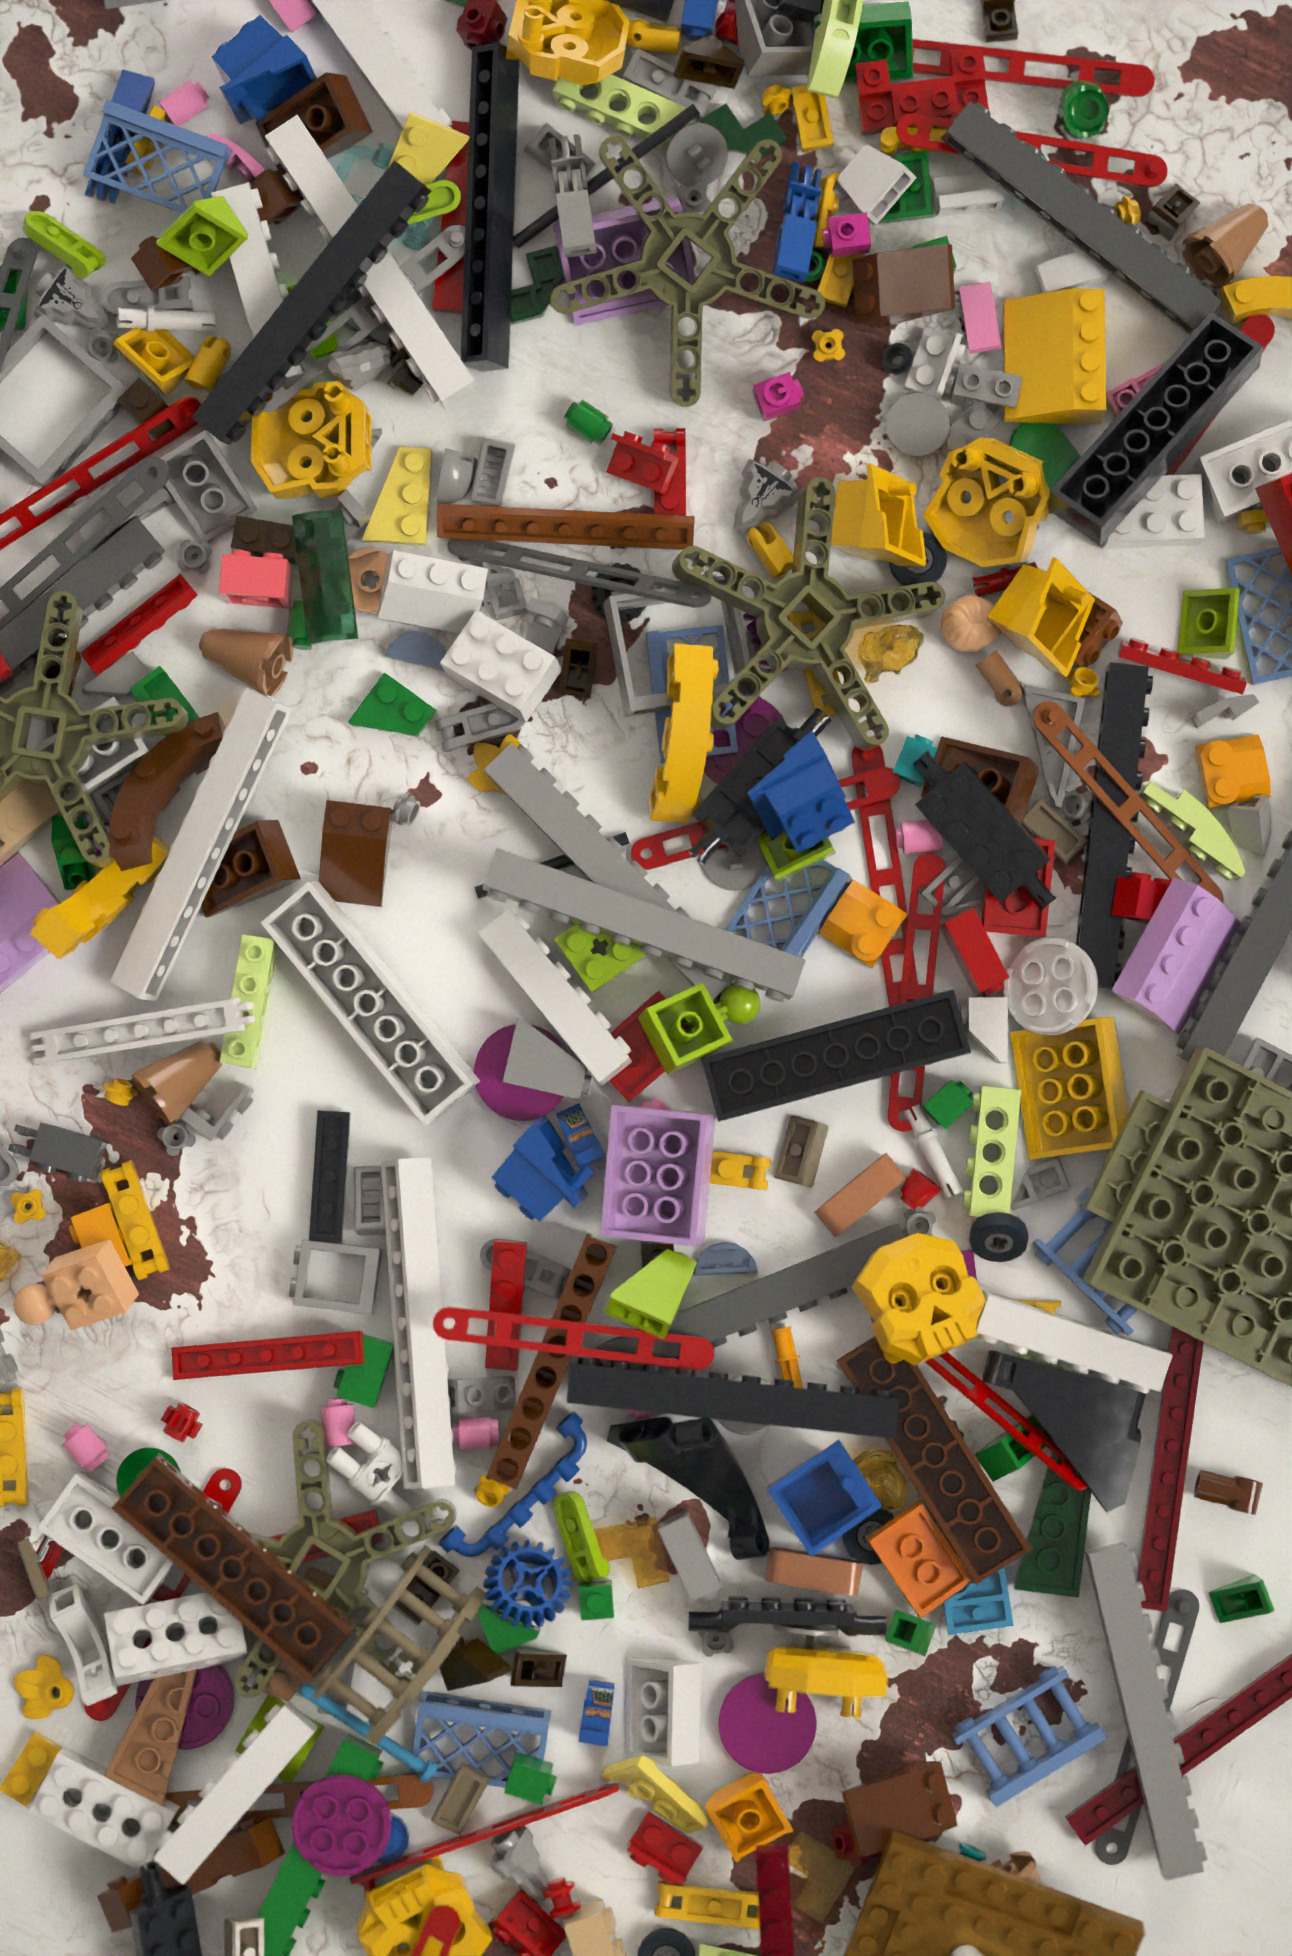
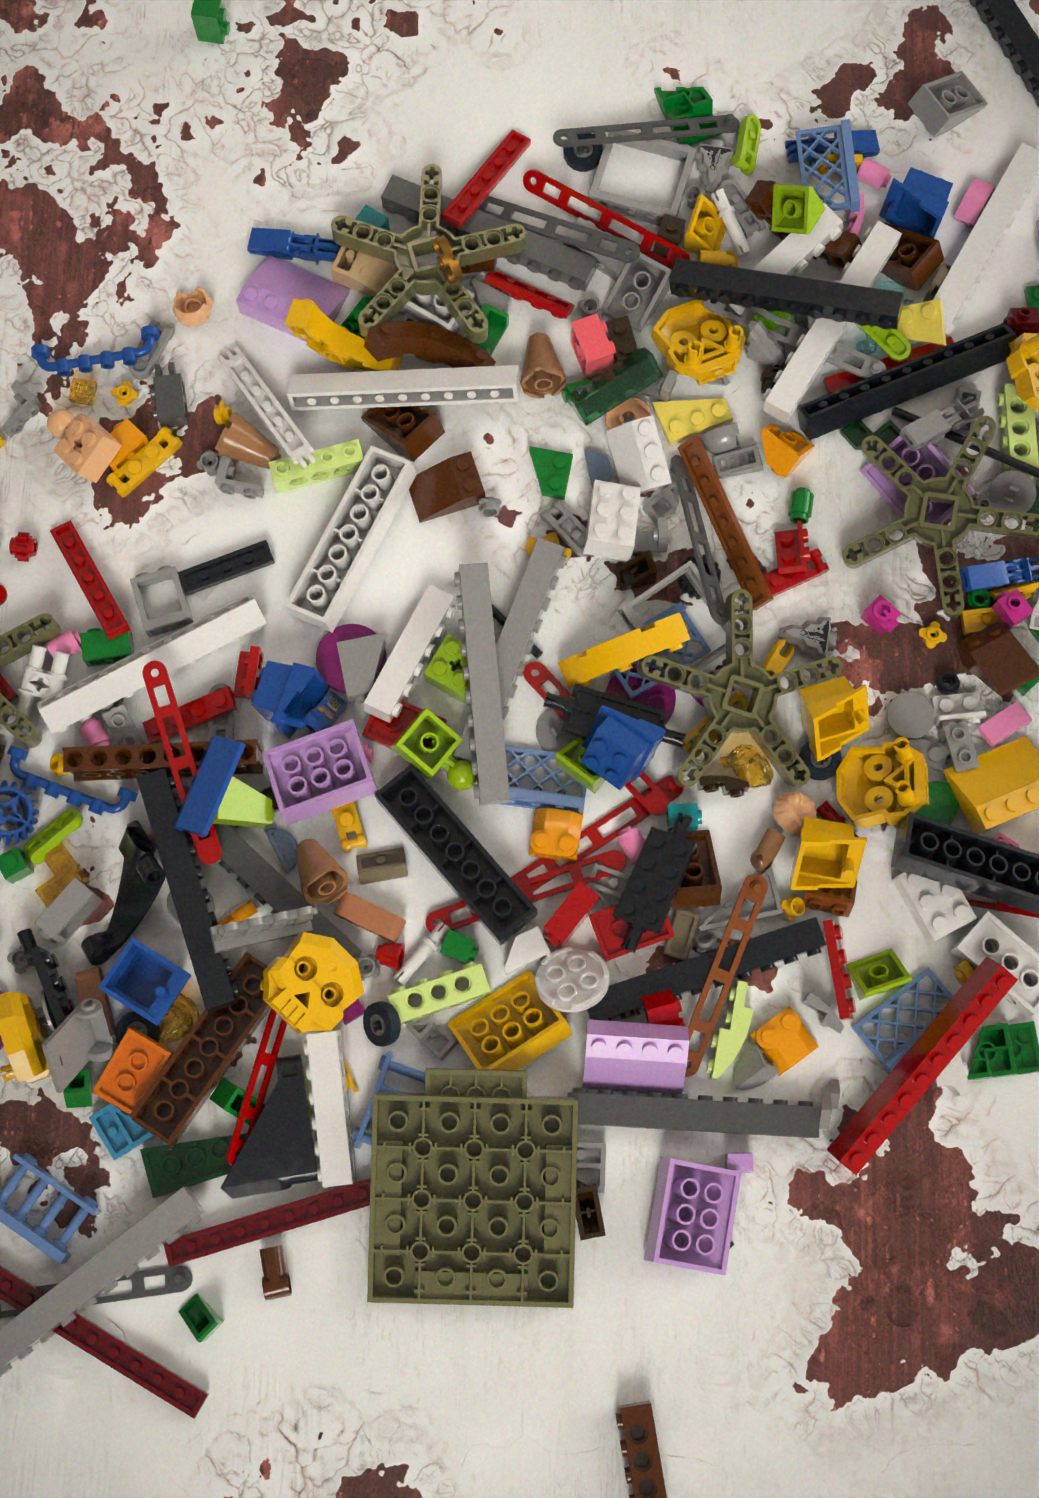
camera: 65 degrees right, 10 degrees down
light grey slope [354,1166,386,1236] -> none
none -> light grey door [42,998,115,1093]
none -> blue slope [172,735,246,837]
none -> light grey fence [209,906,318,953]
none -> red bracket [233,646,264,699]
none -> medium nougat cone [295,839,350,906]
none -> pearl gold plate [430,235,463,284]
none -> dark brown slope [697,775,750,798]
none -> light orange slope [761,423,815,478]
none -> dark tan tile [923,263,951,302]

